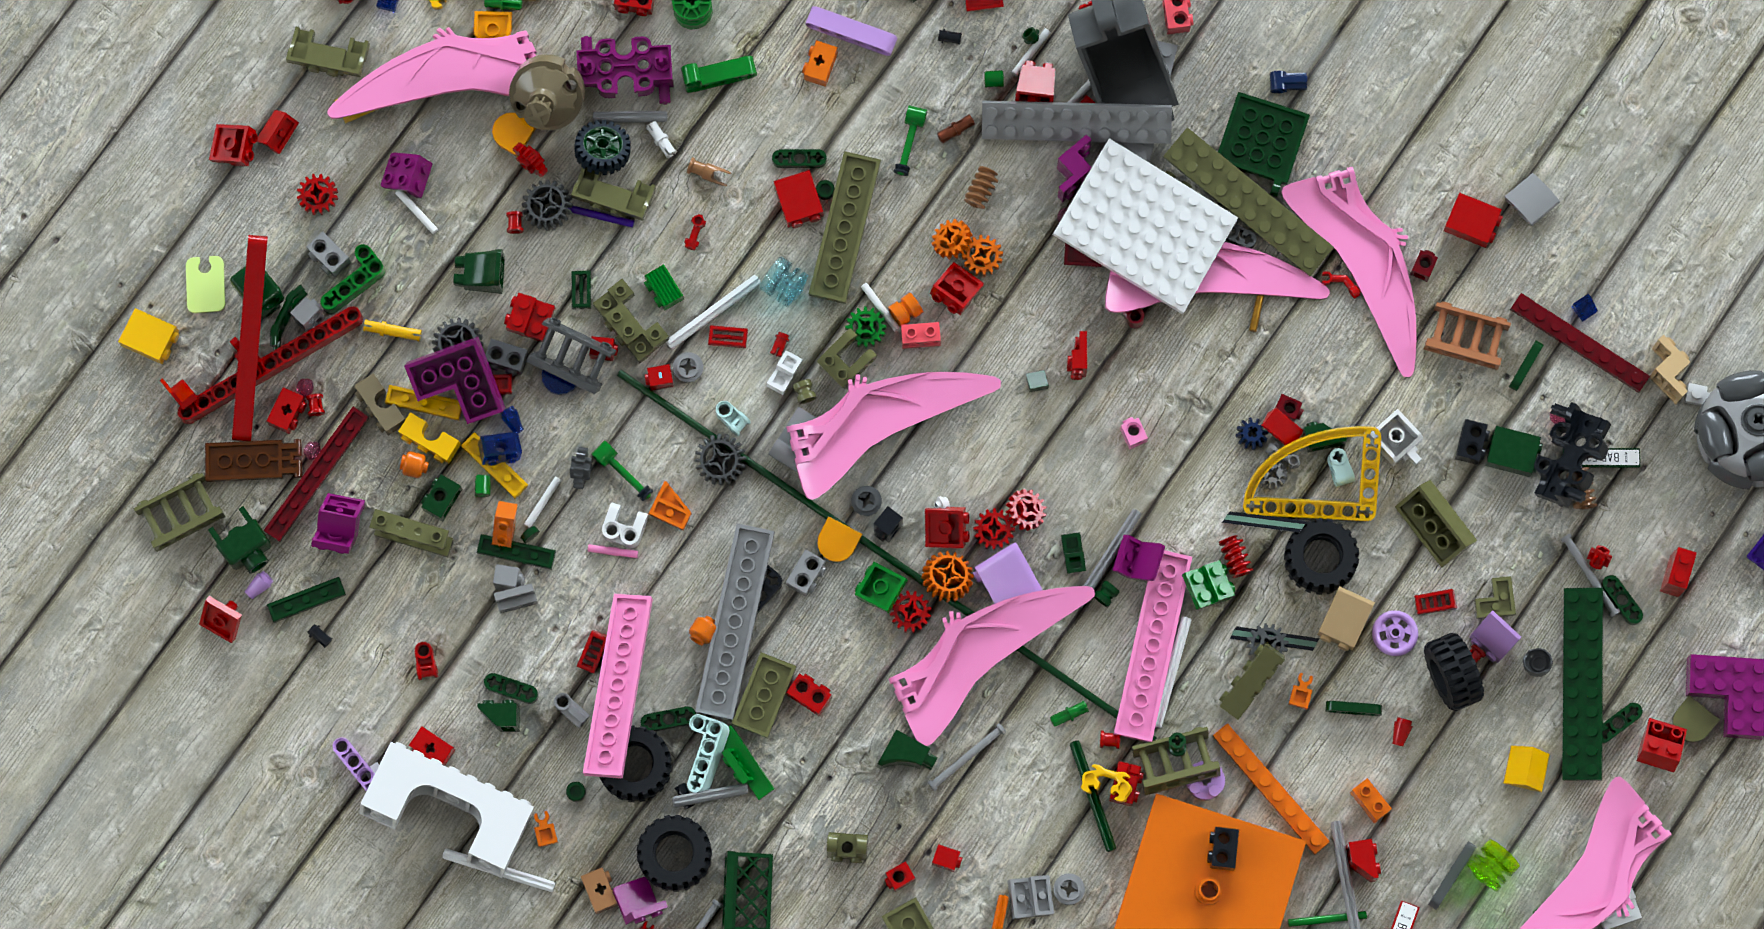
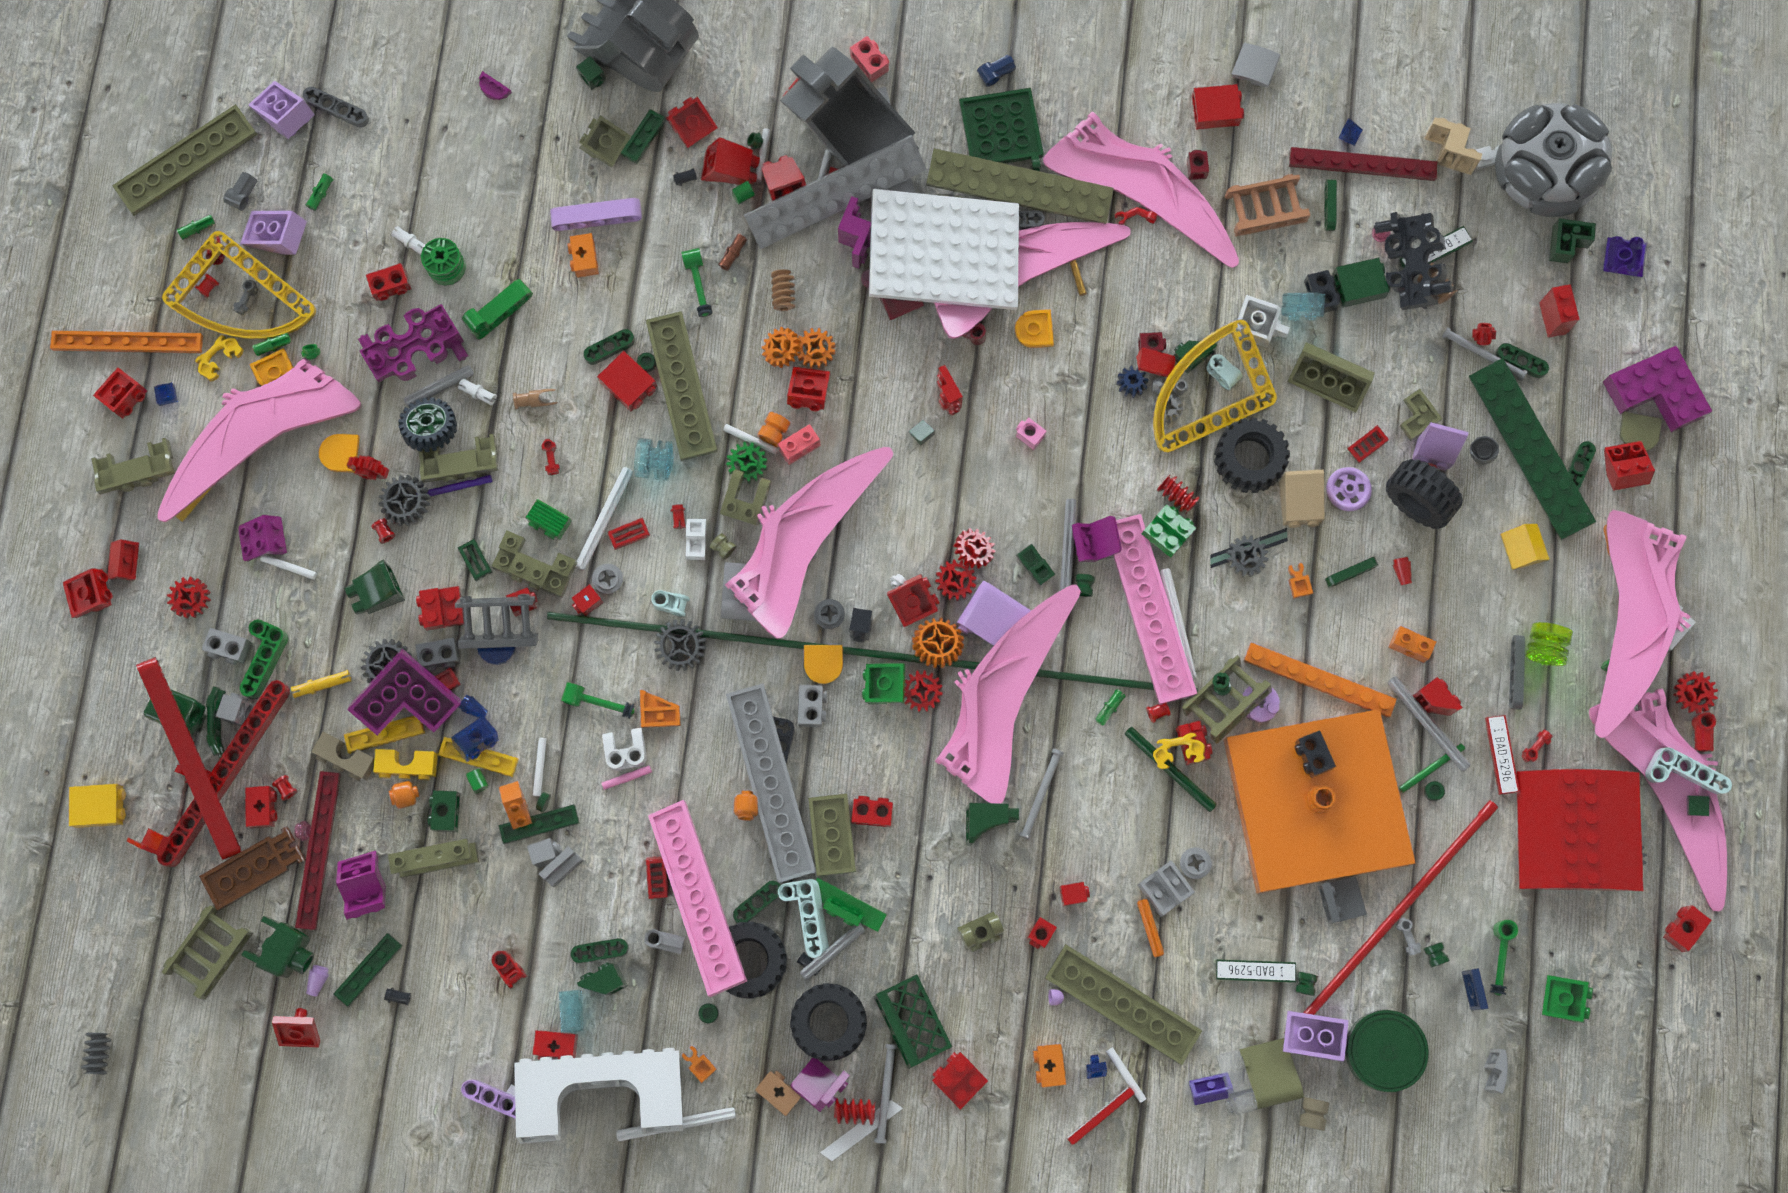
camera: 30 degrees left, 0 degrees up
yellowish green piece [186,256,226,313] -> none
clear pink plate [296,378,314,397] -> none
dark tan piece [509,55,585,130] -> none
dark grey gear [570,447,592,489] -> none
olive wedge [1219,643,1285,720] -> none
sticker [1222,511,1307,532] -> none
none -> dark grey piece [81,1032,111,1075]
none -> green plate [301,344,321,360]
none -> clear light blue brick [559,990,584,1033]
none -> red hips [701,137,760,185]
none -> light orange tile [1015,309,1054,348]
none -> clear light blue brick [1281,292,1325,321]
none -> dark green brick [1549,218,1596,264]

